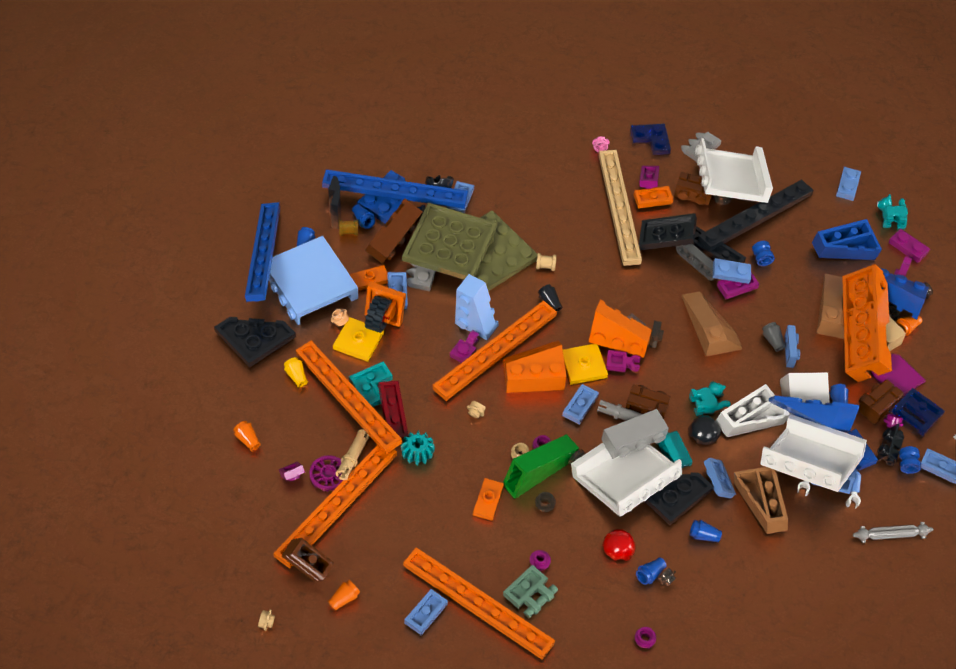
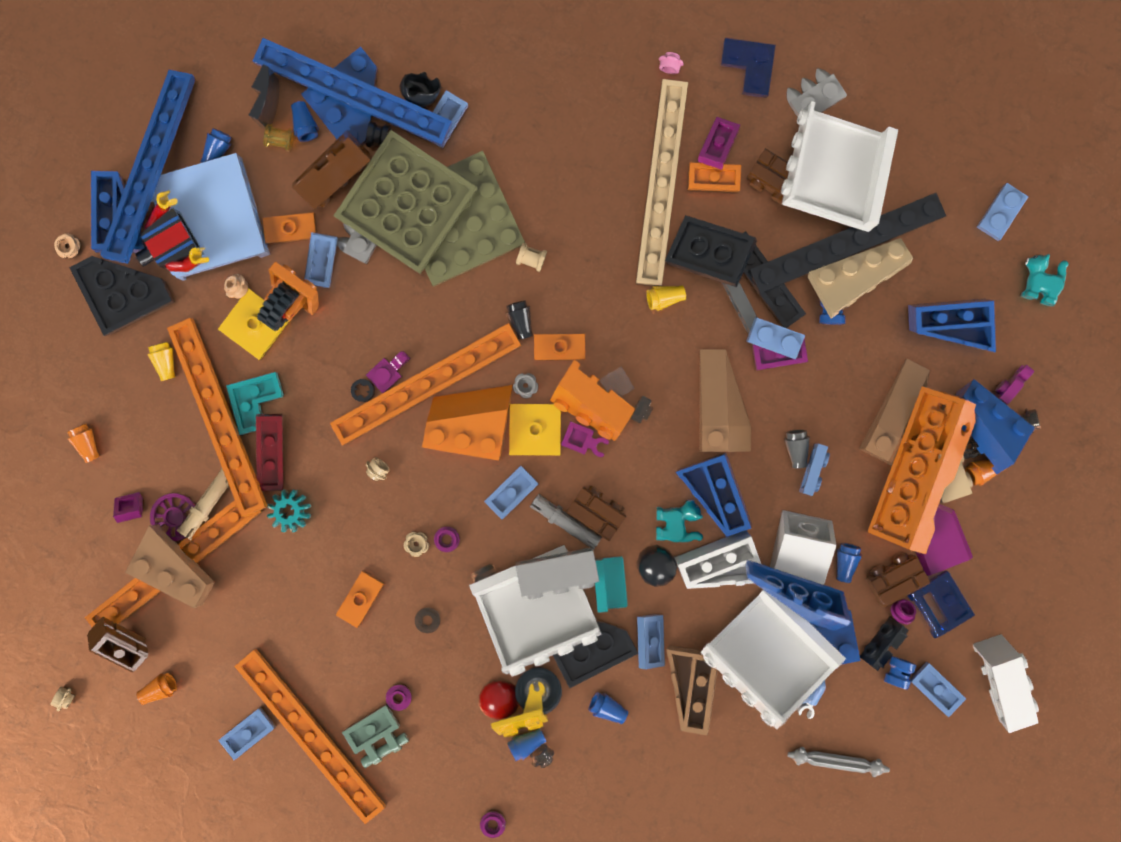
camera: 20 degrees right, 35 degrees up
light blue wedge [455,274,499,340] -> none
green slope [503,434,579,499] -> none
magenta plate [889,229,930,263] -> none
none -> light nougat plate [54,233,80,258]
none -> blue wedge [91,171,147,253]
none -> medium nougat wedge [125,524,214,609]
none -> torso [135,190,209,272]
none -> black bush [351,379,375,402]
none -> plate [491,668,562,737]
none -> light grey plate [513,373,538,398]
none -> orange plate [534,334,585,360]
none -> yellow cone [646,285,686,311]
none -> blue wedge [676,452,752,537]
none -> tan wing [808,238,913,319]

